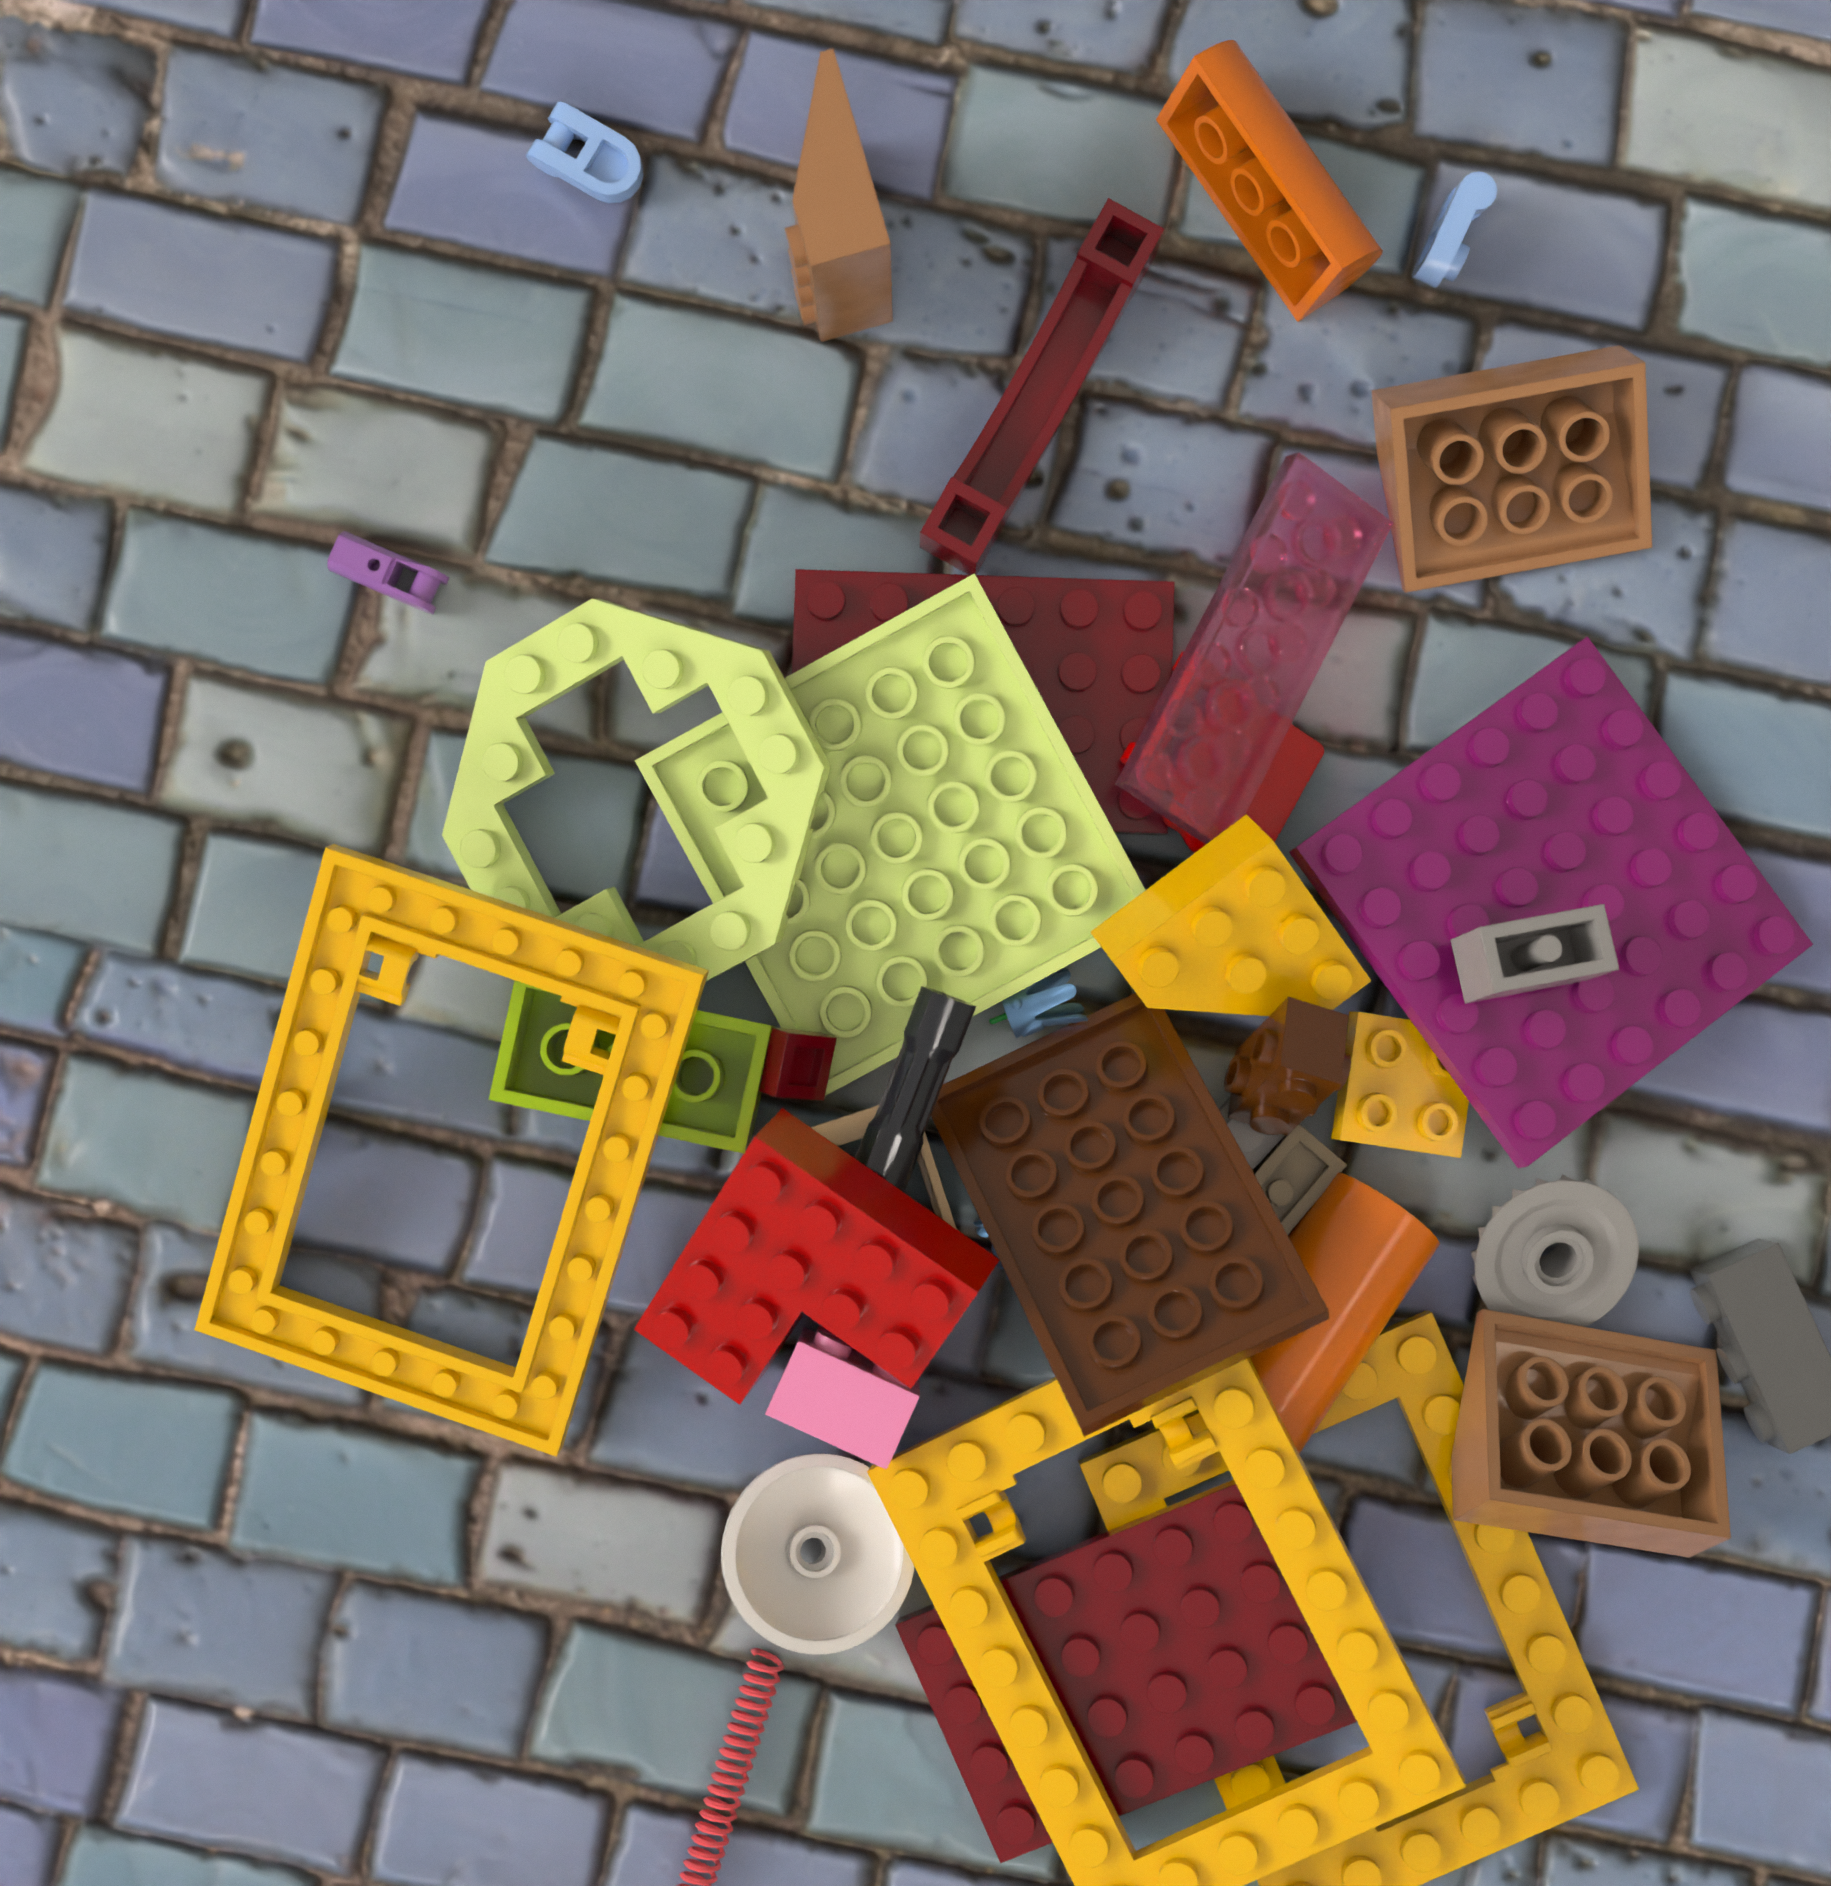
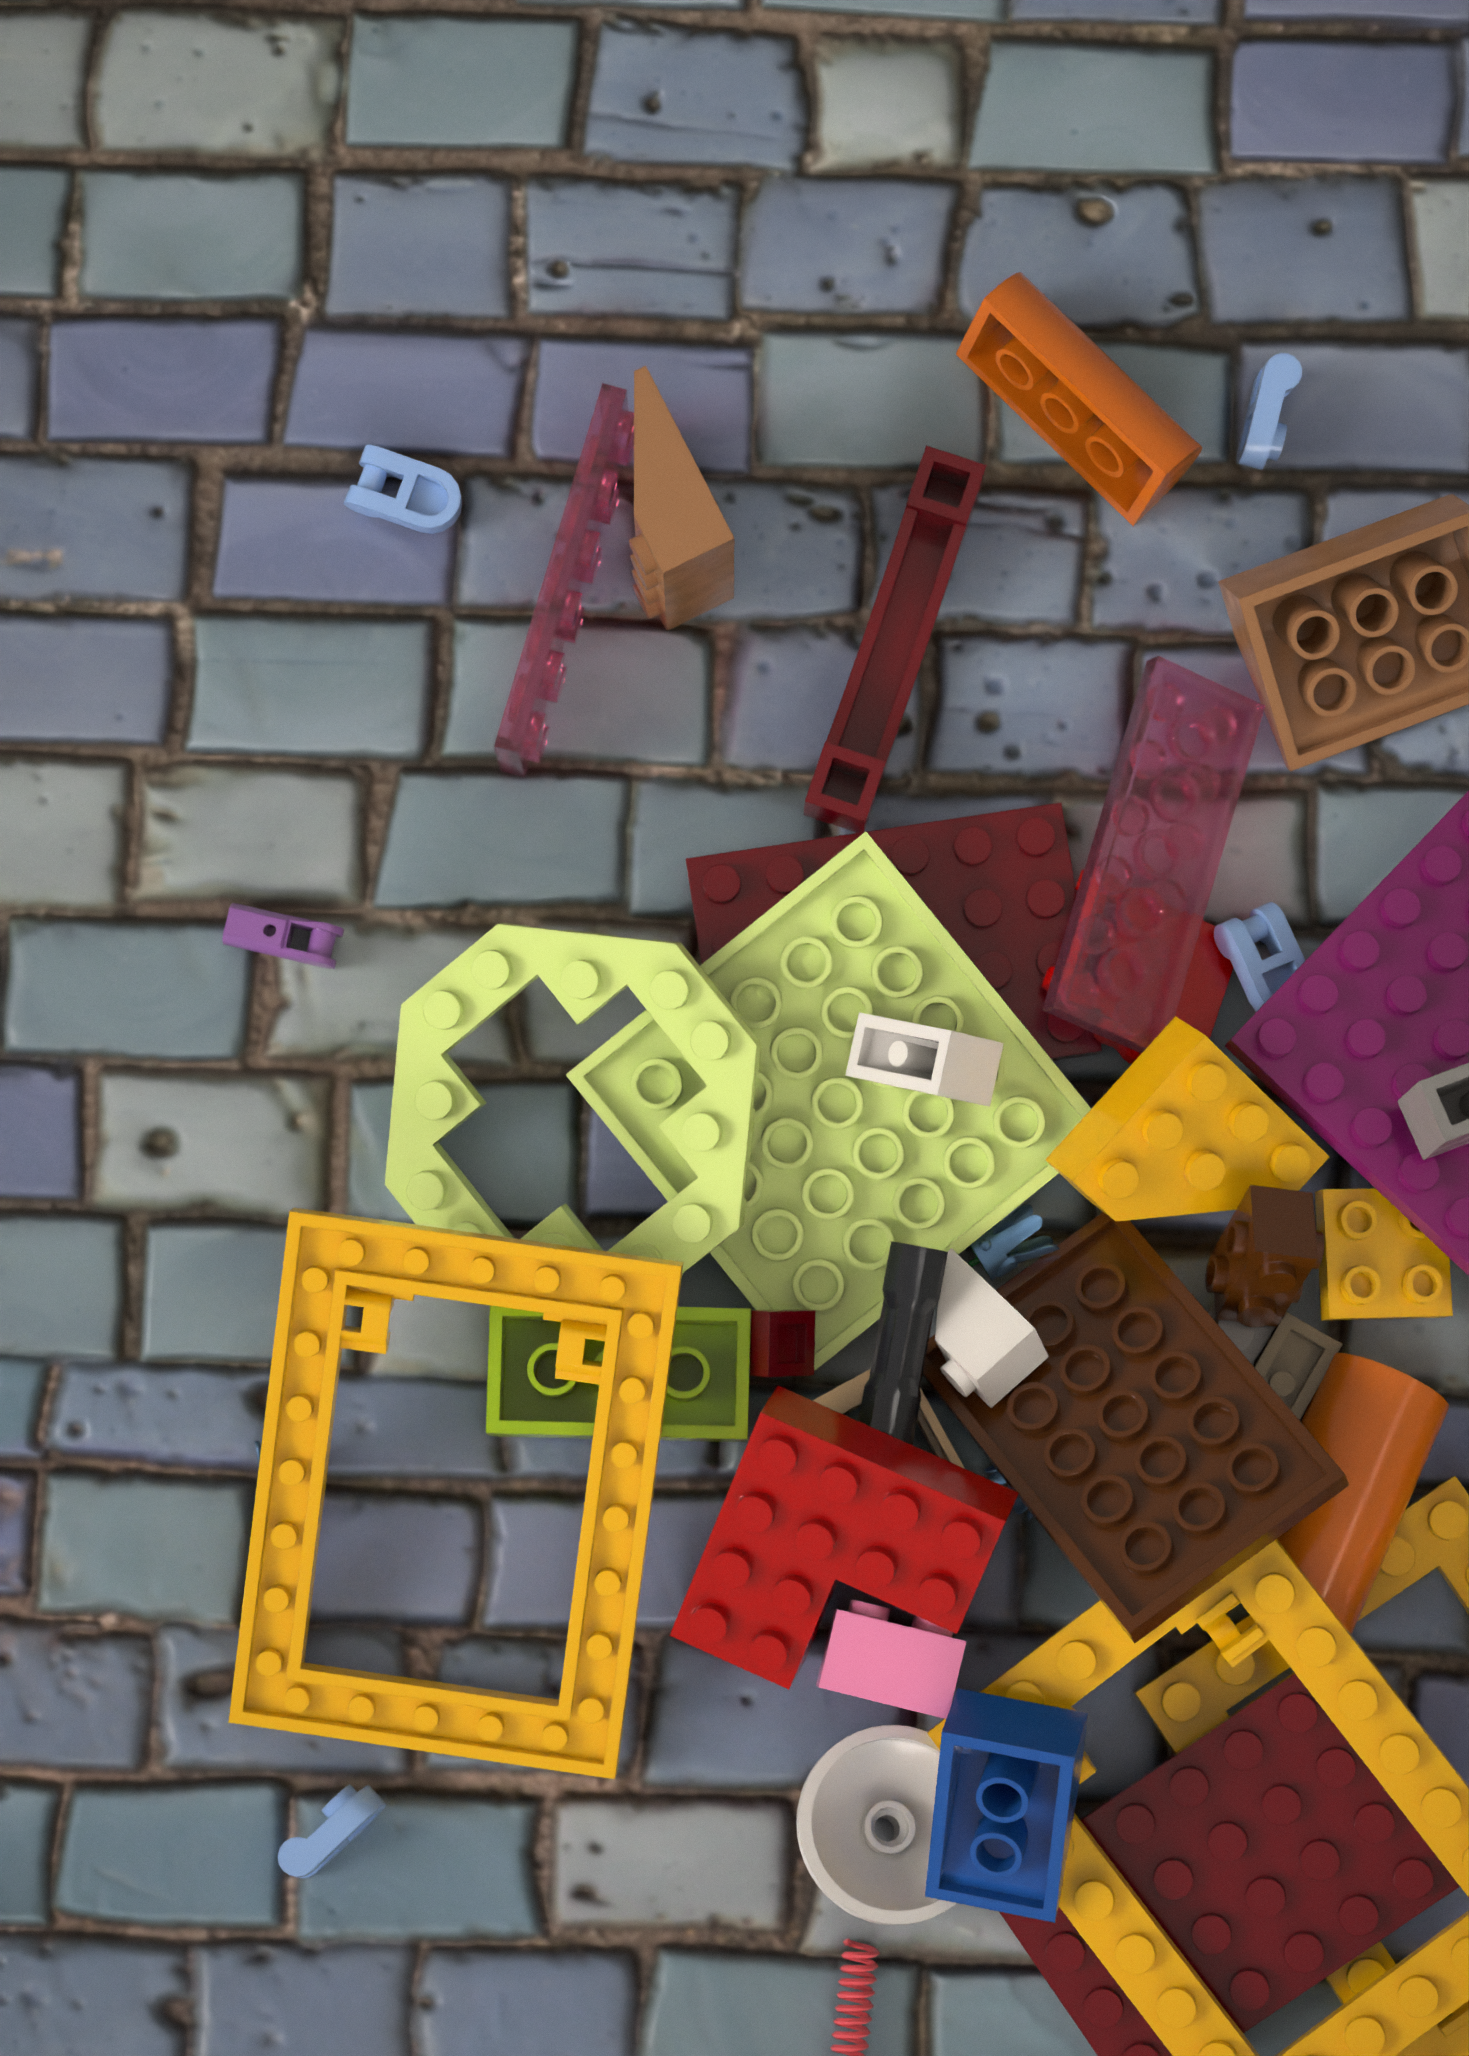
camera: 10 degrees left, 5 degrees down
none -> light blue plate [278,1784,386,1879]
none -> clear pink plate [494,383,634,777]
none -> white slope [845,1013,1004,1107]
none -> blue slope [925,1688,1088,1923]
none -> white slope [935,1248,1049,1408]
none -> light blue plate [1214,902,1305,1012]

